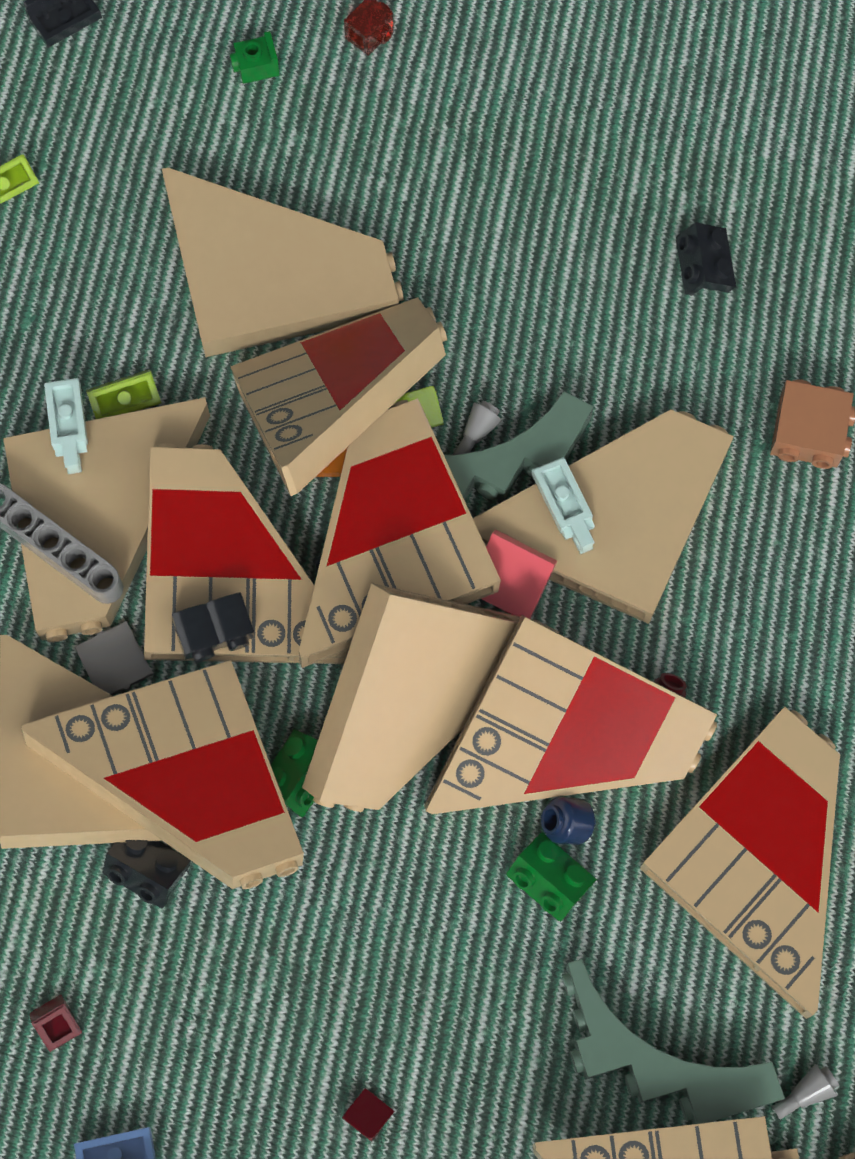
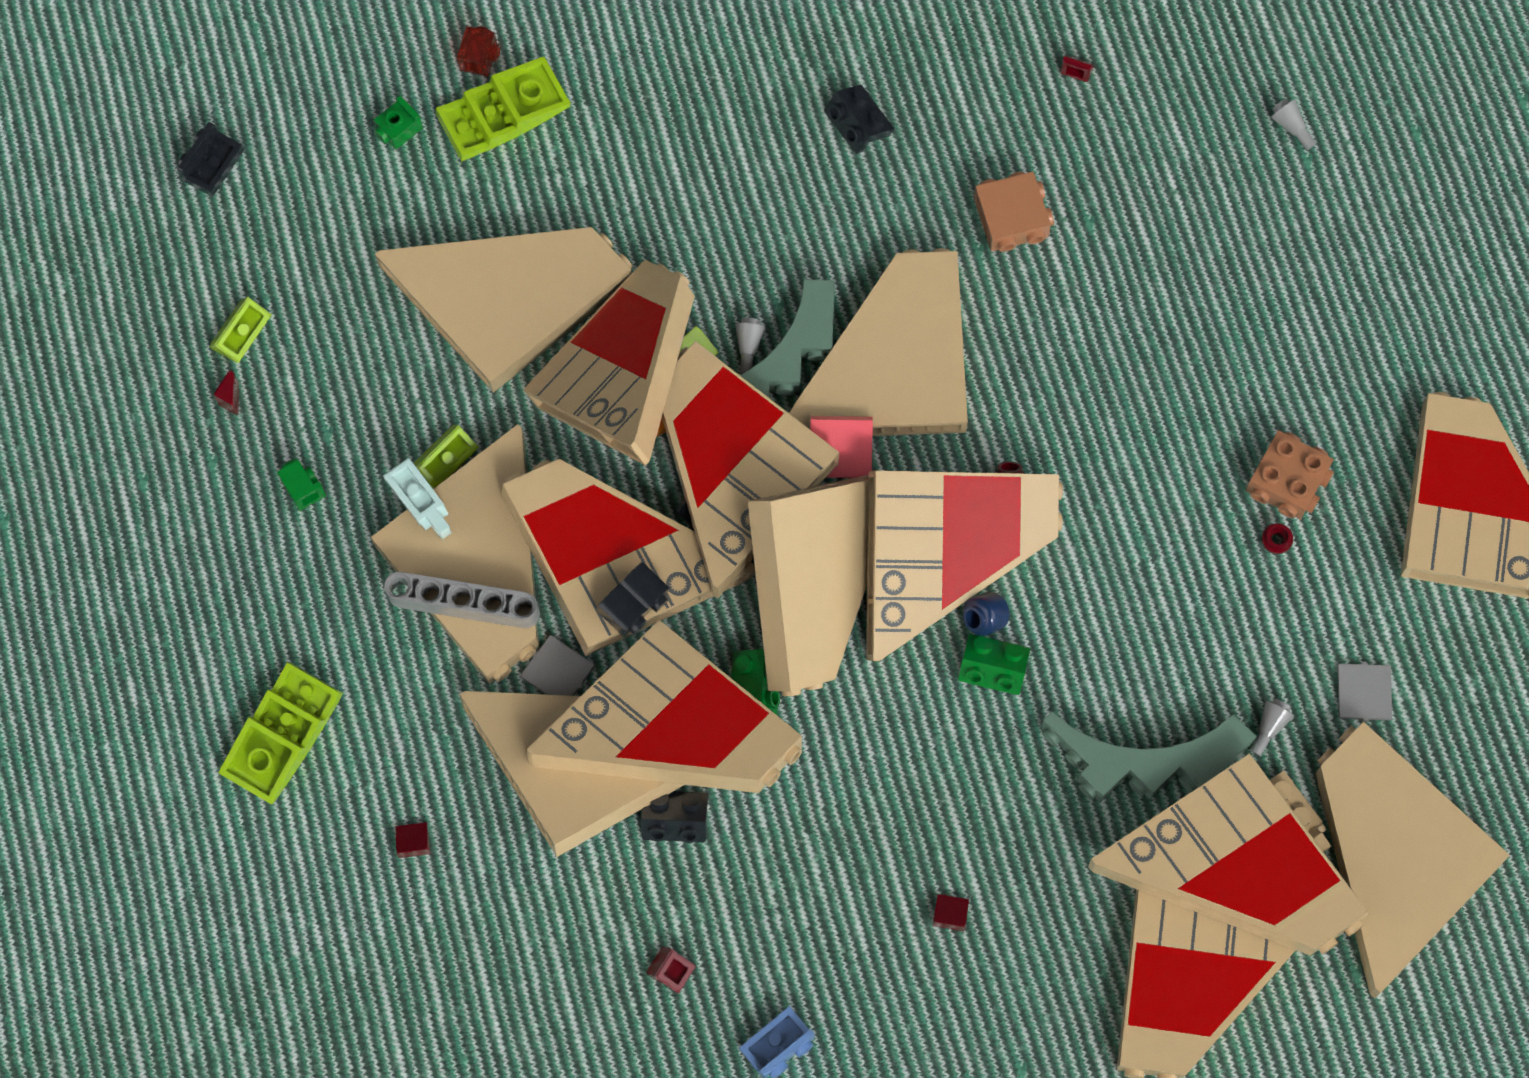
camera: 25 degrees left, 0 degrees up
light aqua hinge [532,457,595,554] -> none
slope [640,707,840,1019] -> none
none -> lime slope [435,56,571,162]

